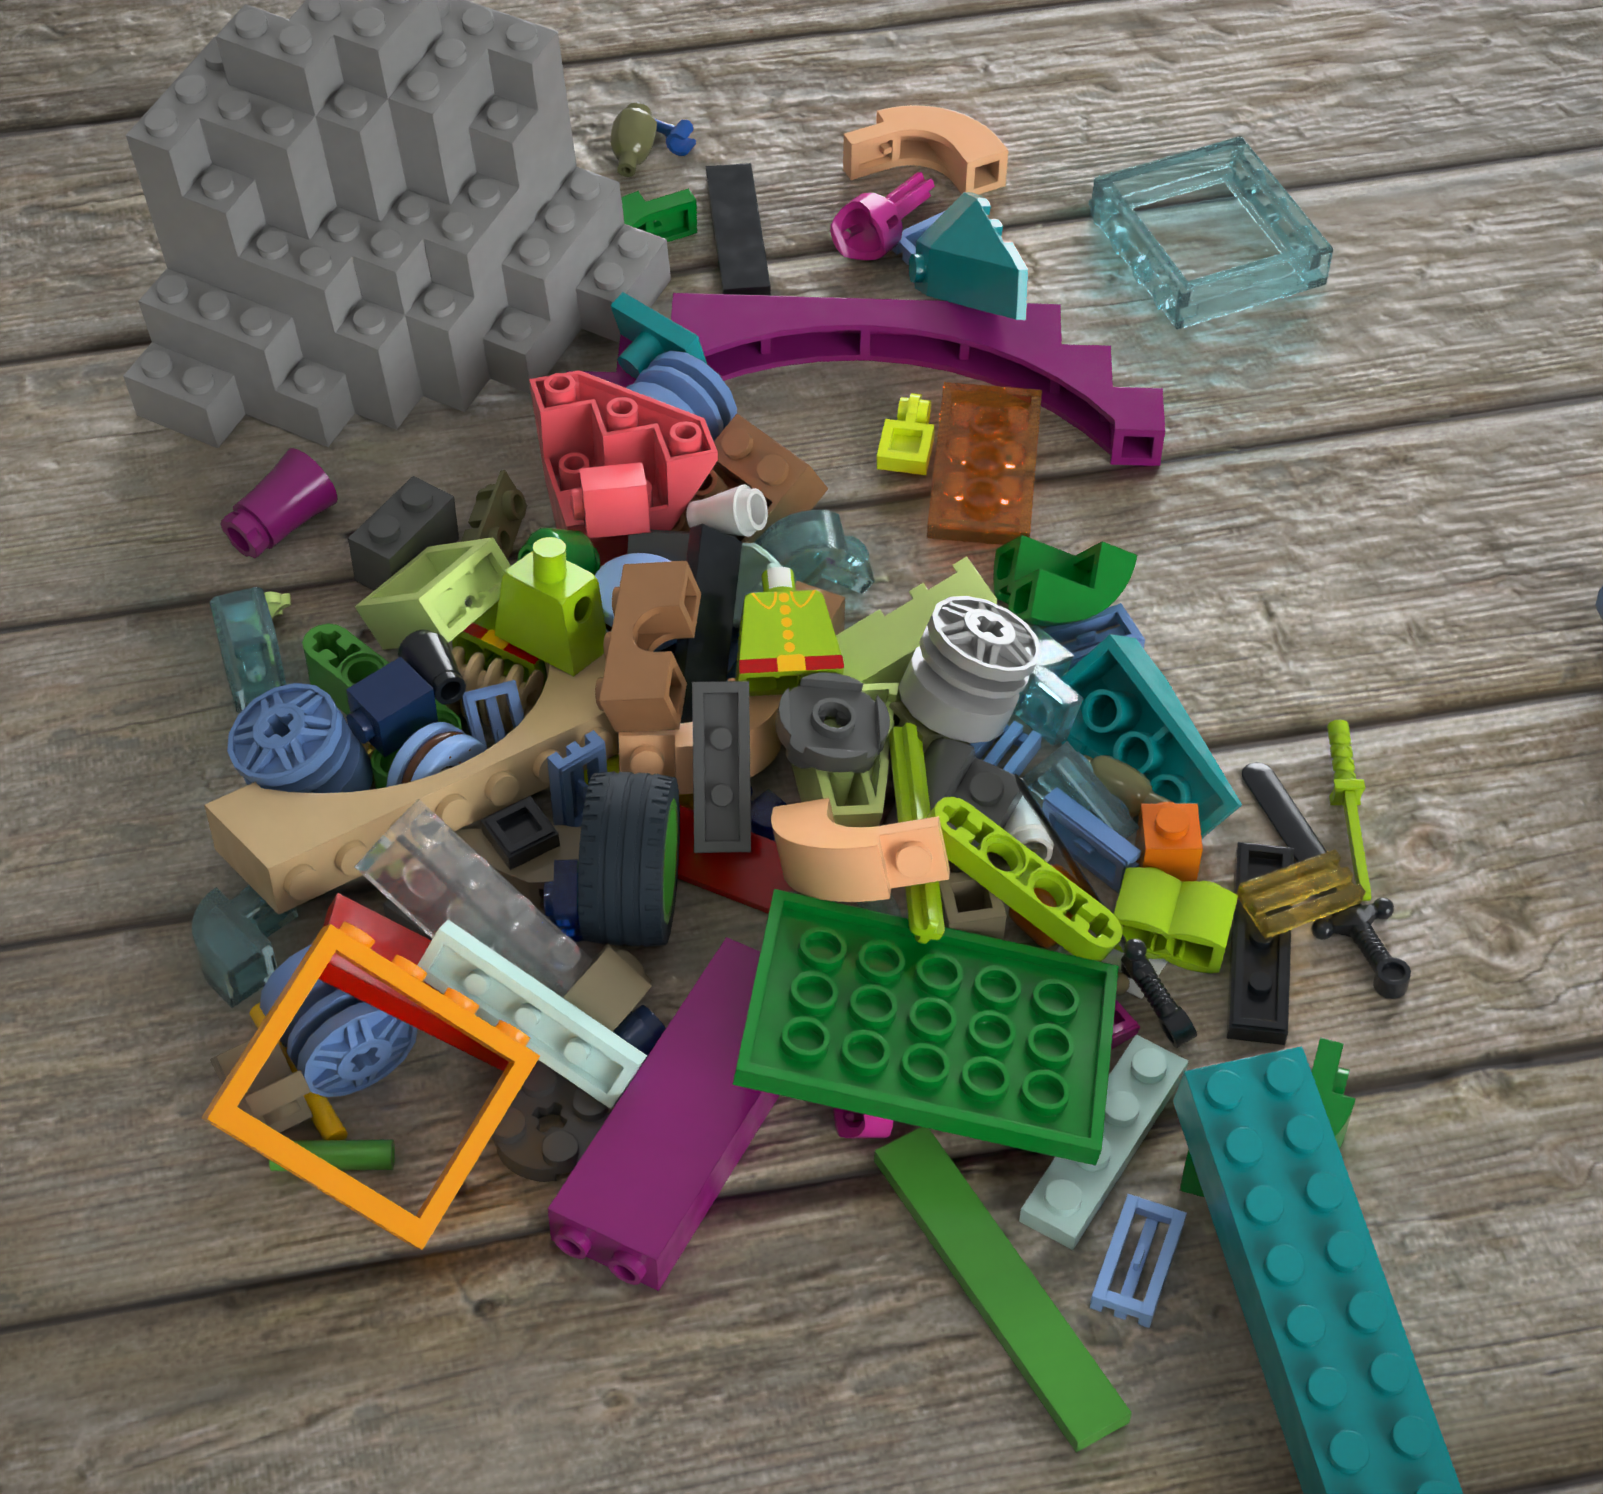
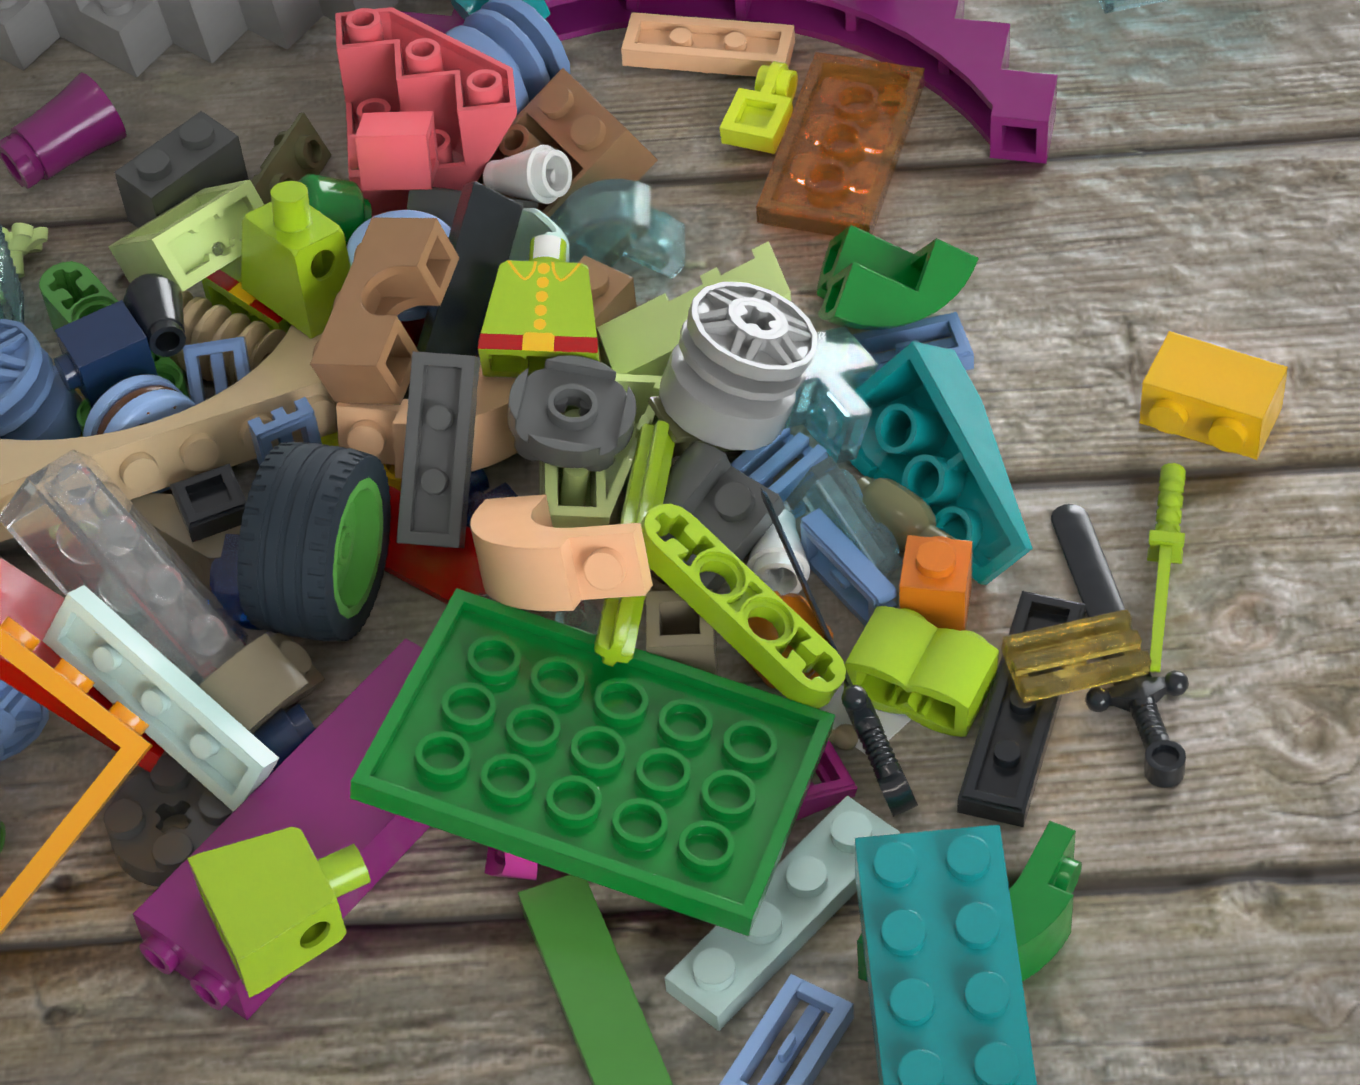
camera: 15 degrees right, 0 degrees up
none -> lime torso [187,827,371,998]
none -> light nougat plate [621,12,795,77]
none -> yellow brick [1139,331,1288,460]

